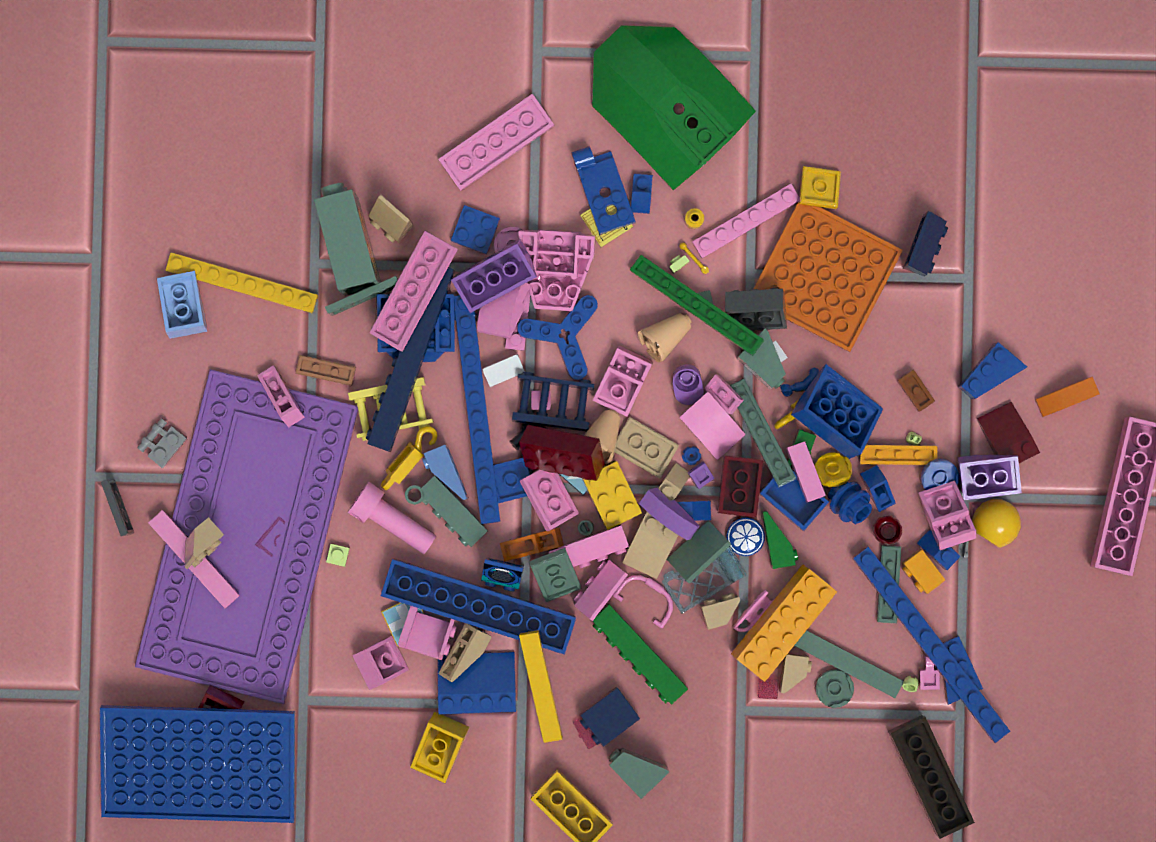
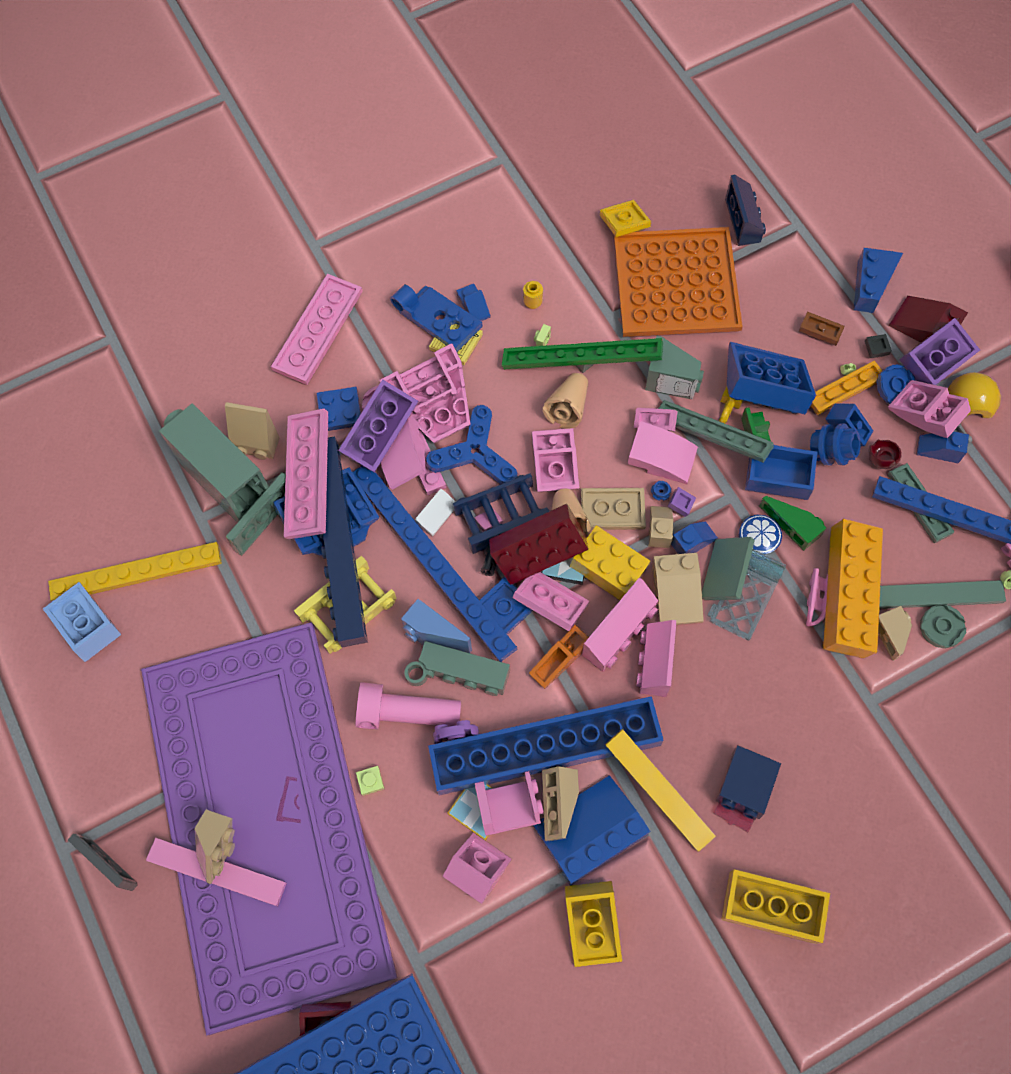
camera: 30 degrees left, 20 degrees down
light grey plate [137,418,187,468] -> none
bright pink slope [257,365,305,428] -> none
nougat tile [295,355,356,386] -> none
yellow piece [381,426,438,490] -> none
slope [481,558,524,592] -> none
sand green tile [529,548,582,602] -> none
sand green hinge [578,520,594,536] -> none
green wedge [592,25,756,190] -> none
green brick [592,604,688,705] -> none
sand green slope [609,748,669,799] -> none
bright pink piece [613,575,673,628] -> none
medium lavender slope [639,488,700,540] -> none
medium lavender cap [673,364,704,405] -> none
yellow hinge [679,242,709,274] -> none
bright pink plate [692,184,800,258] -> none
tan slope [700,593,740,630] -> none
dark red brick [717,456,763,518] -> none
dark grey slope [725,288,787,331] -> none
clear pink plate [758,678,778,699] -> none
blue arm [780,367,819,397] -> none
bright pink tile [786,442,826,503] -> none
yellow tile [814,452,852,487] -> none
light orange brick [902,549,945,594] -> none
orange slope [1035,376,1100,417] -> none
none -> medium lavender plate [433,720,479,744]
none -> pearl dark grey plate [865,334,892,358]

